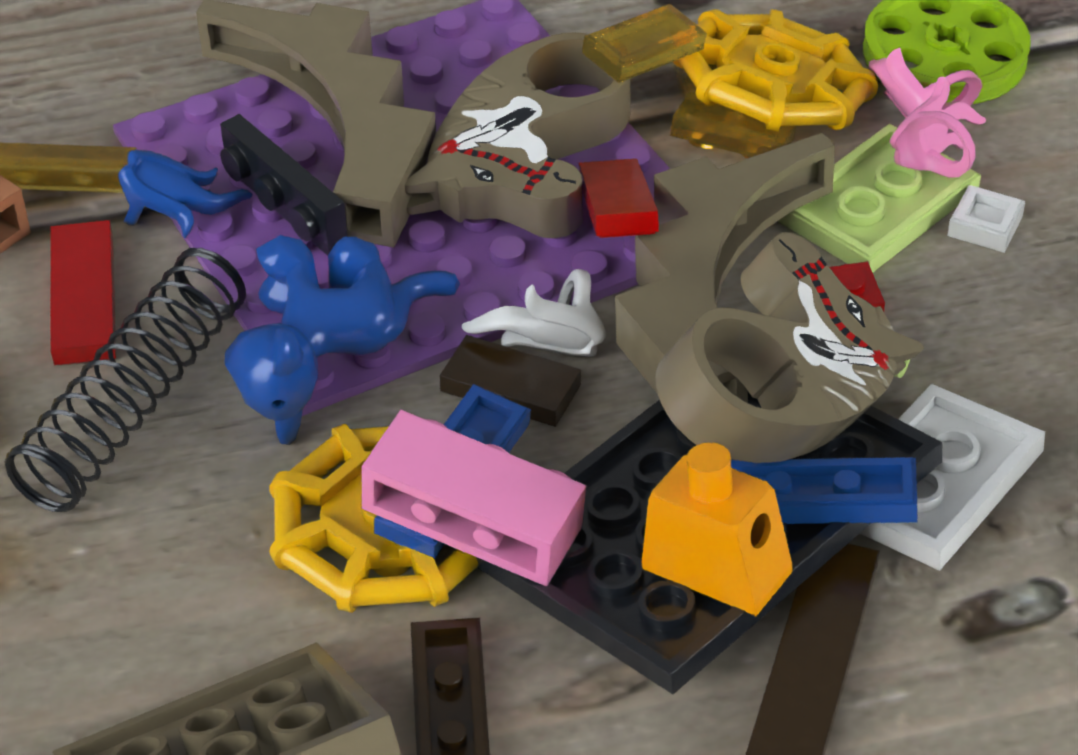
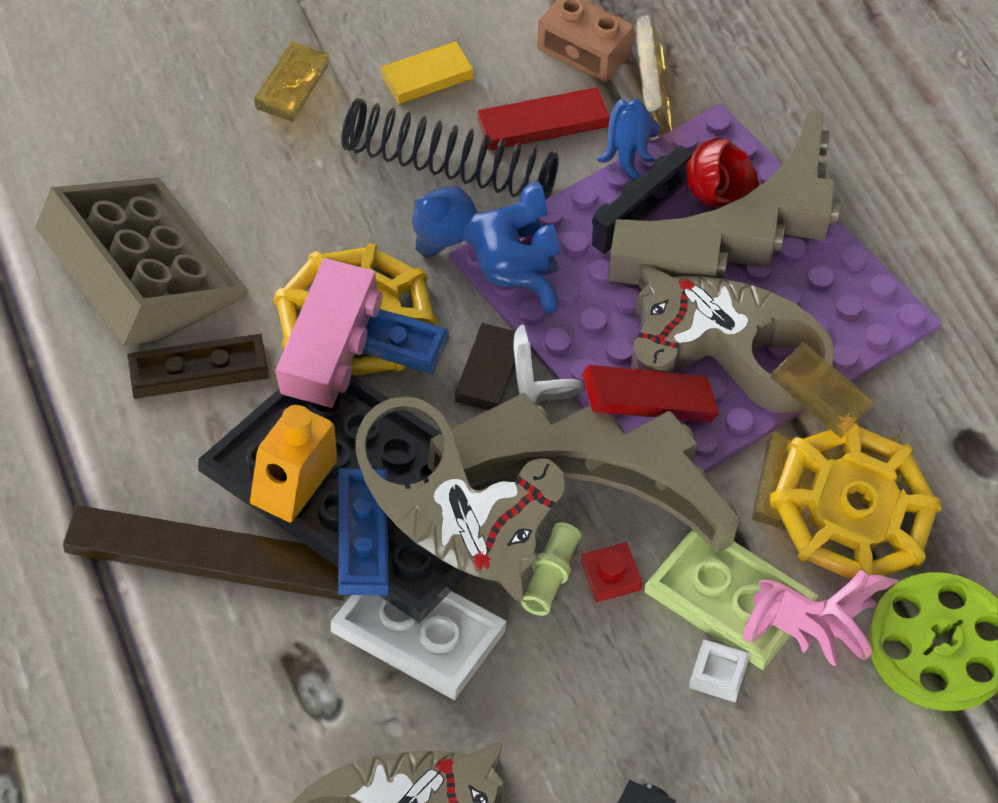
camera: 80 degrees right, 10 degrees up
none -> red piece [686,137,760,210]

